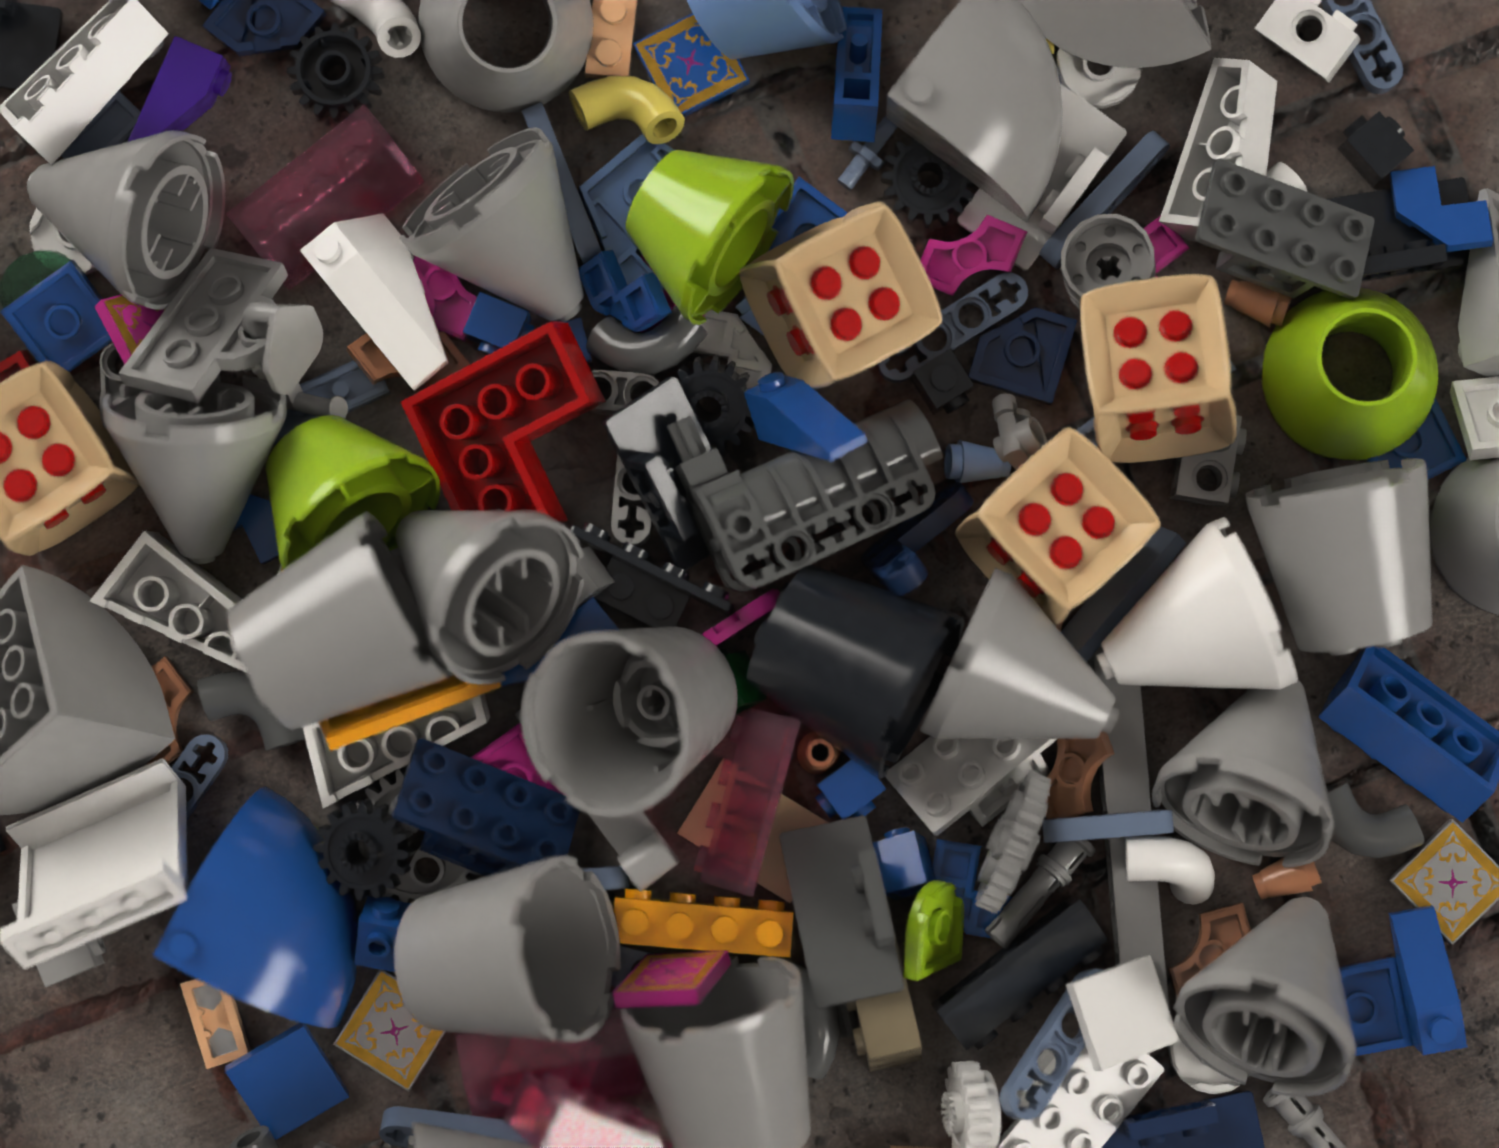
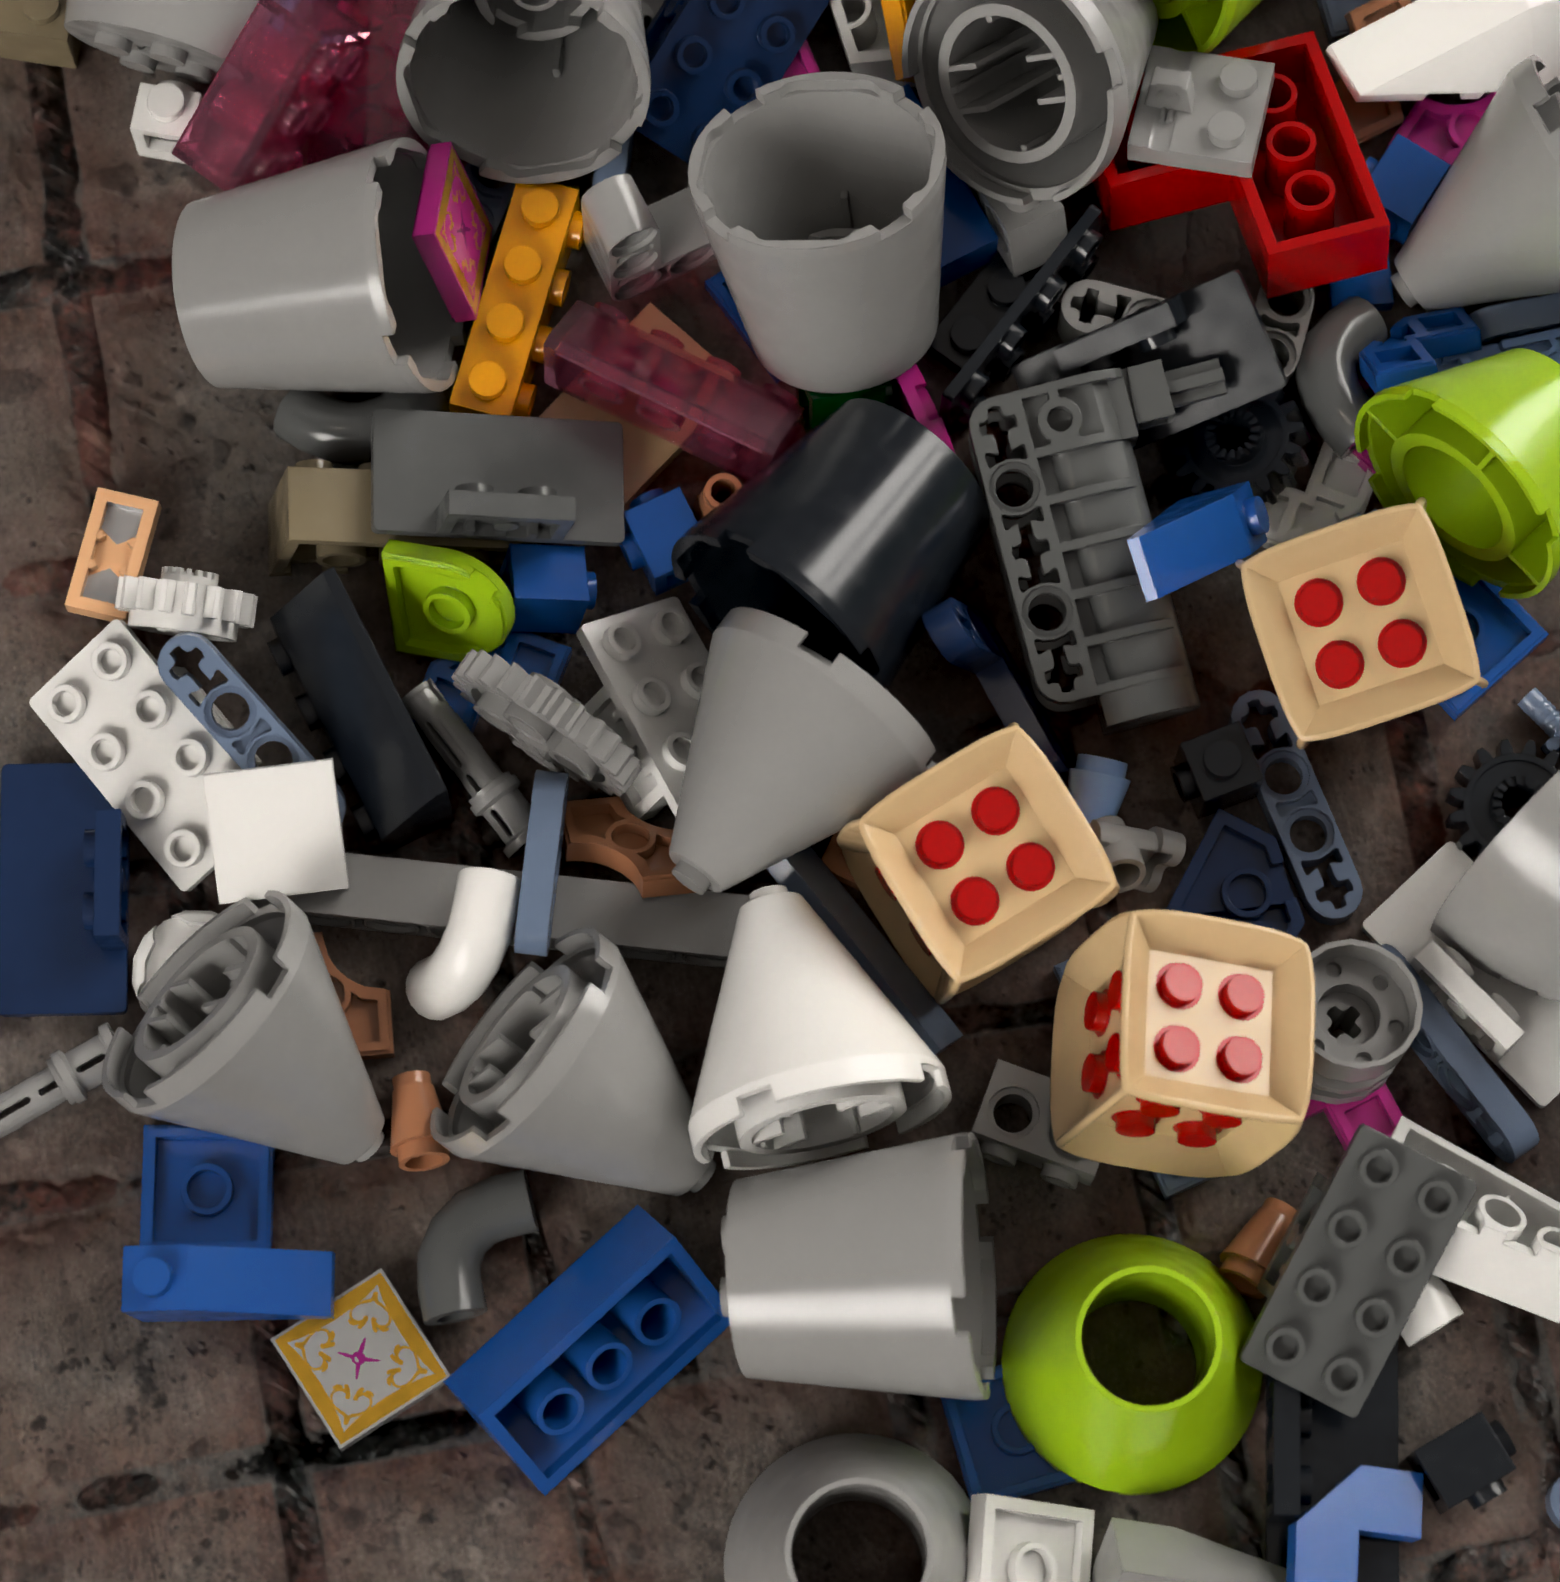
camera: 100 degrees right, 10 degrees down
dark pink tile [920,215,1028,296] -> none
none -> light grey hinge [1127,45,1275,178]

